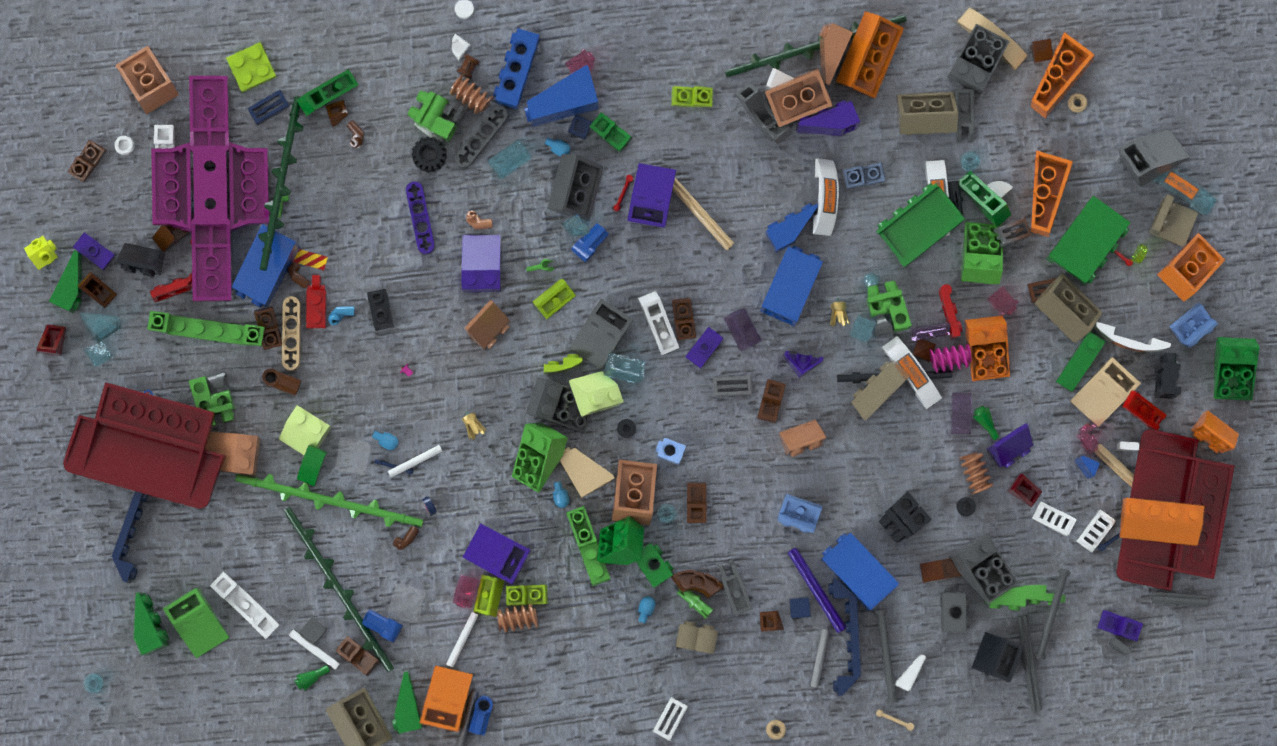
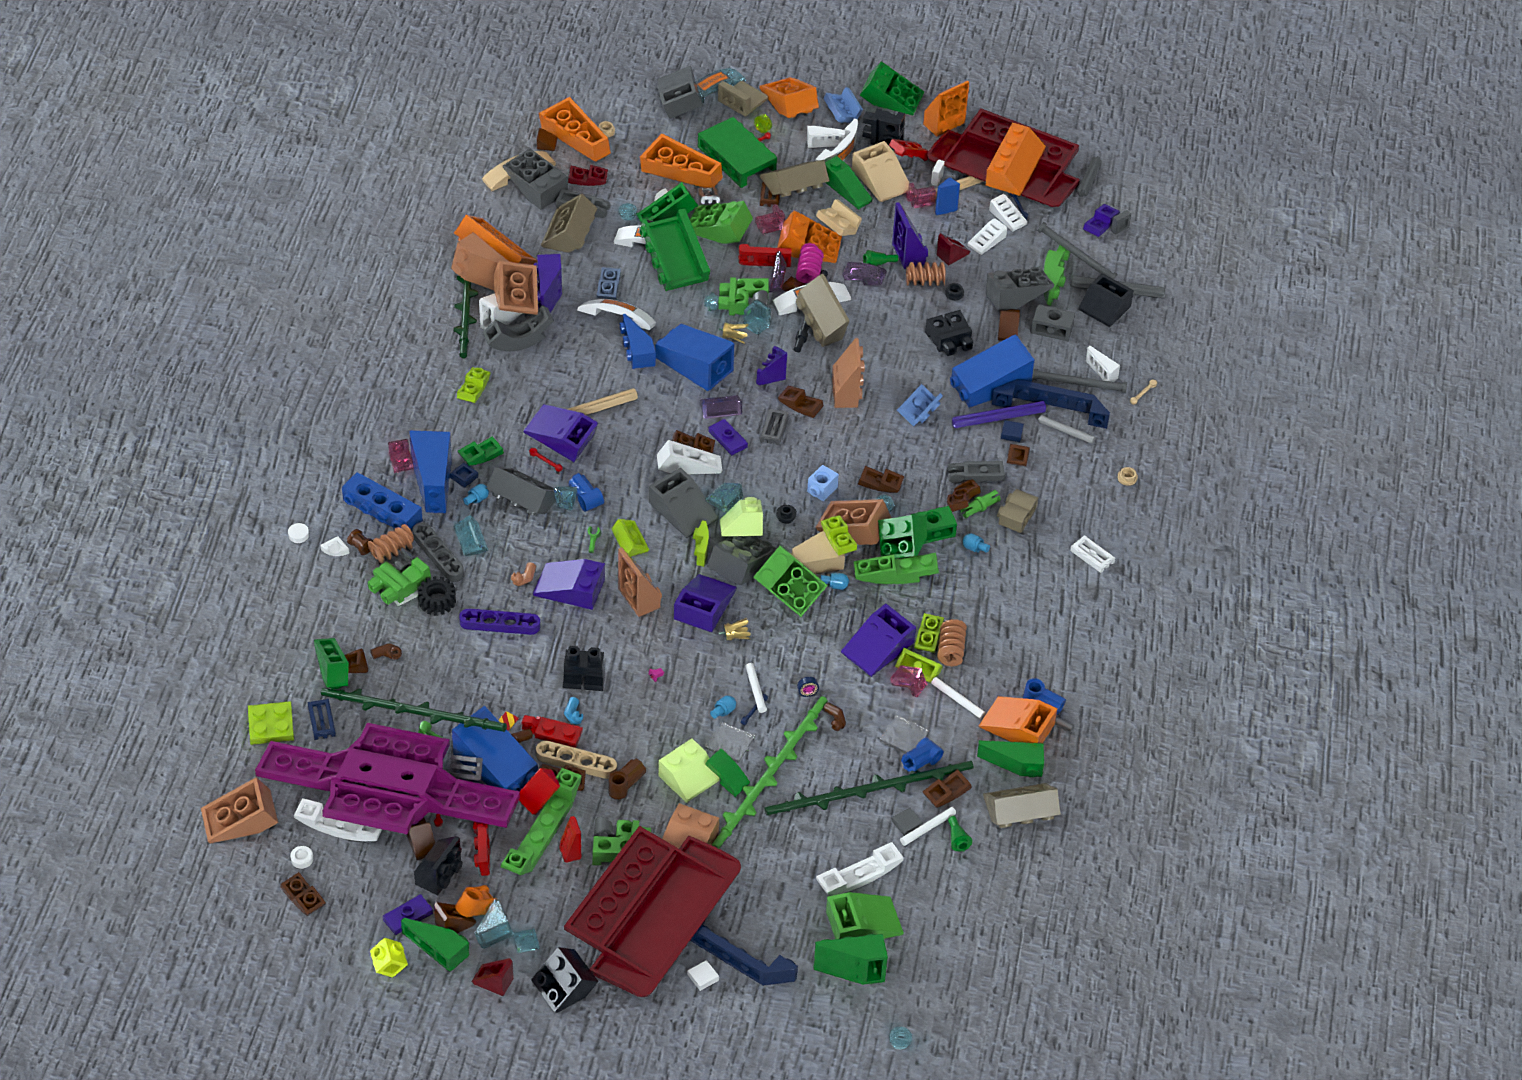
camera: 75 degrees left, 35 degrees down
none -> flat silver tile [449,755,483,780]
none -> orange piece [455,885,500,917]
none -> red slope [519,768,560,815]
none -> black slope [531,947,599,1013]
none -> red slope [559,816,582,863]
none -> dark red slope [568,165,608,186]
none -> dark purple slope [674,574,737,632]
none -> white tile [687,960,719,991]
none -> white slope [807,126,845,148]
none -> tan bracket [816,199,862,236]
none -> lime slope [821,515,857,556]

